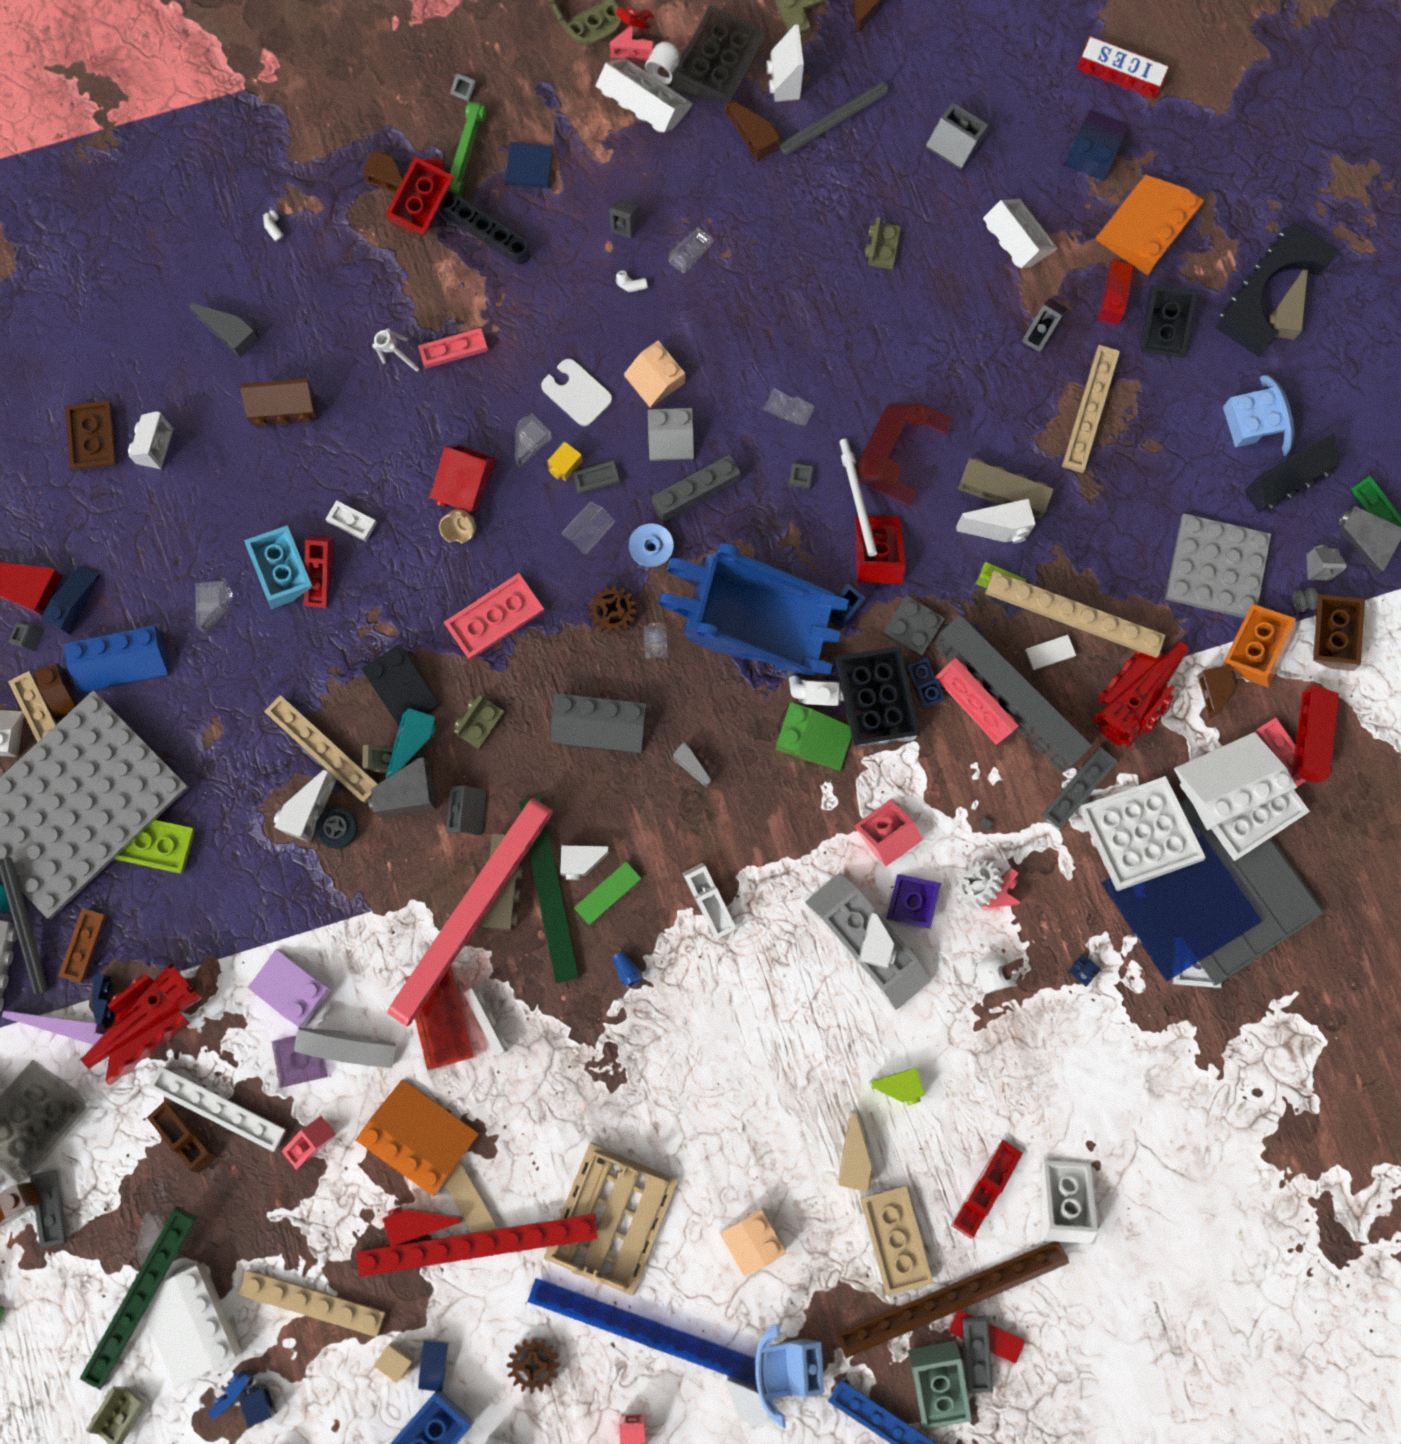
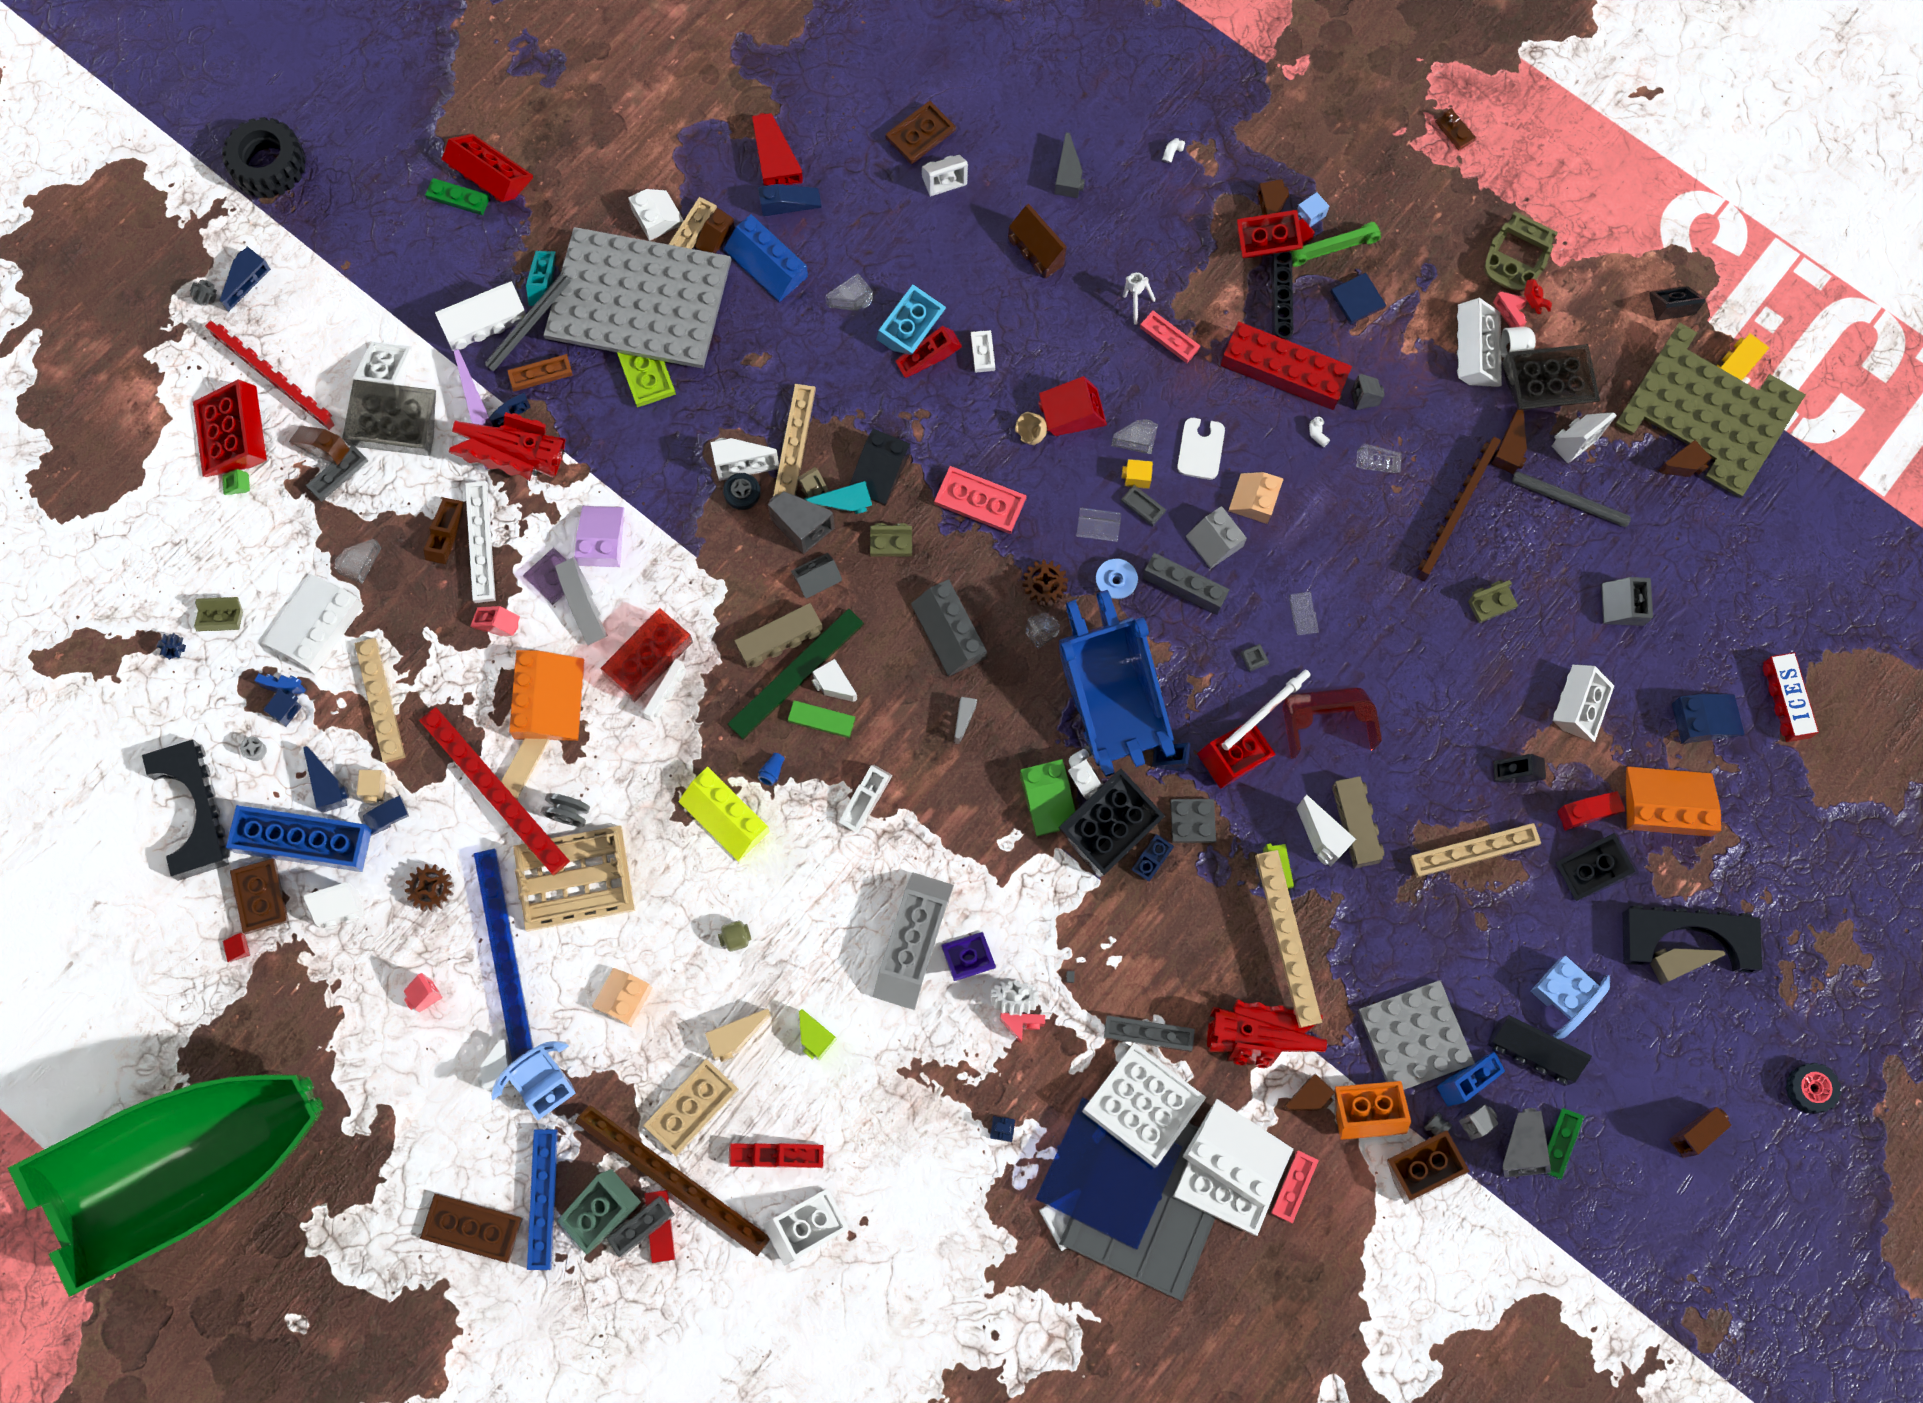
camera: 55 degrees right, 5 degrees down
dark grey slope [8,622,43,651] -> none
dark green tile [79,1206,198,1391] -> none
red slope [382,1206,463,1247] -> none
coral beam [387,798,553,1027] -> none
dark grey slope [450,73,480,102] -> none
coral slope [854,800,923,866] -> none
white slope [858,913,896,969] -> none
dark grey brick [934,615,1092,772] -> none
coral plate [935,657,1018,745] -> none
white helmet [976,955,1018,995] -> none
white tile [1025,635,1076,672] -> none
red brick [1292,685,1340,783] -> none
none -> dark blue slope [303,746,349,813]
none -> dark grey wheel [540,793,591,827]
none -> neon yellow slope [678,767,770,862]
none -> olive head [718,920,752,952]
none -> red brick [1220,321,1352,410]
none -> light blue brick [1297,192,1329,227]
none -> reddish brown plate [1417,437,1501,582]
none -> blue slope [1437,1052,1505,1107]

